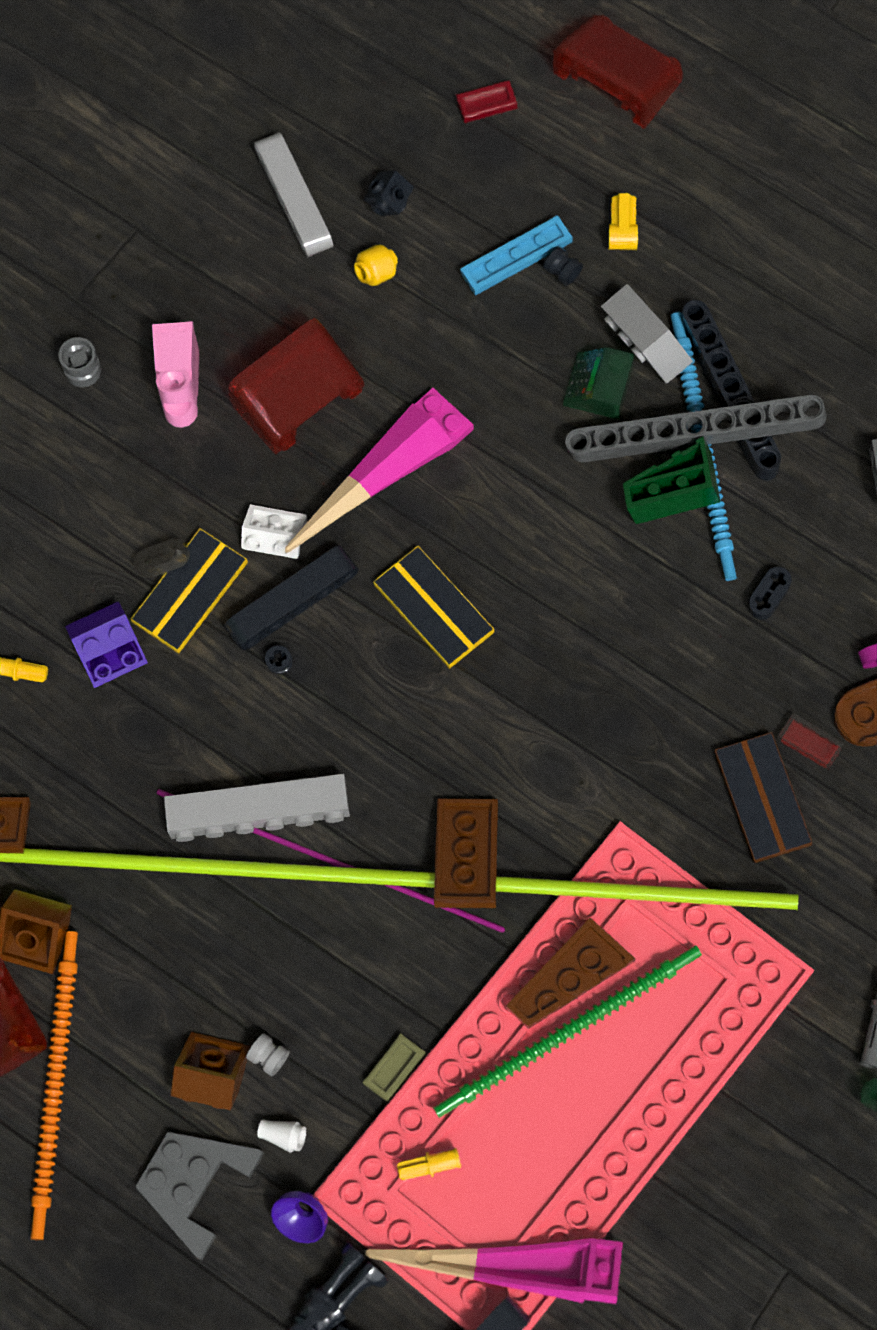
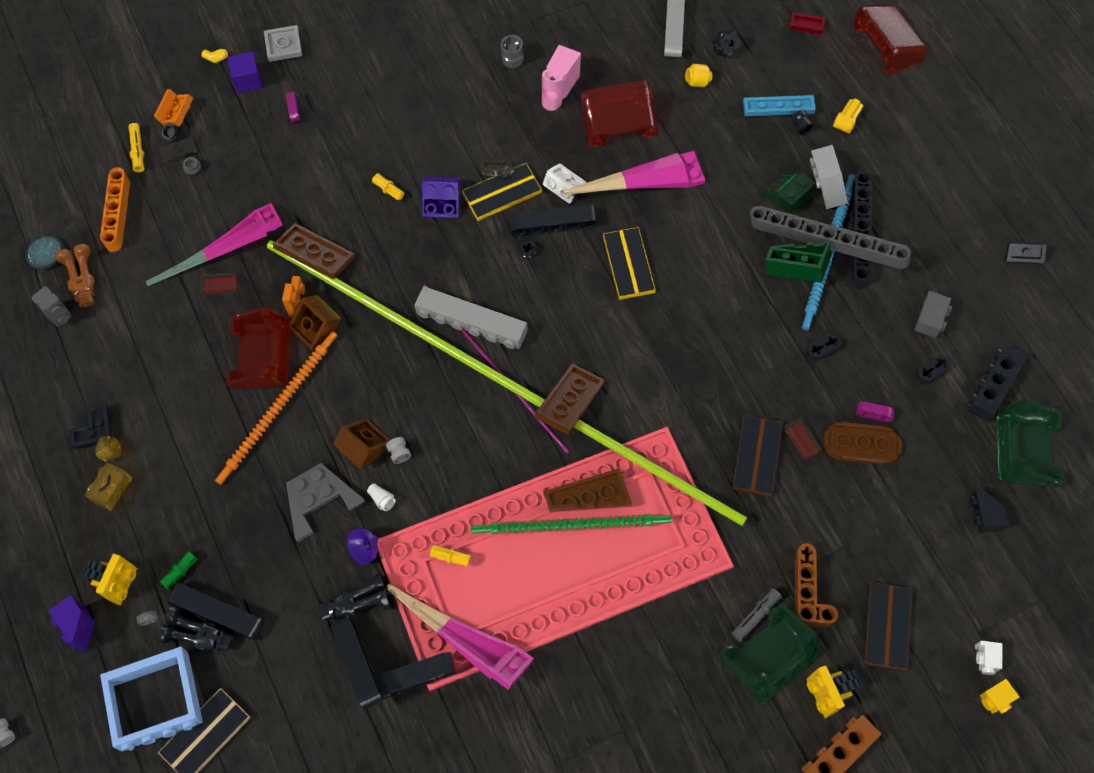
camera: 25 degrees right, 5 degrees down
olive tile [363,1034,425,1103] -> none

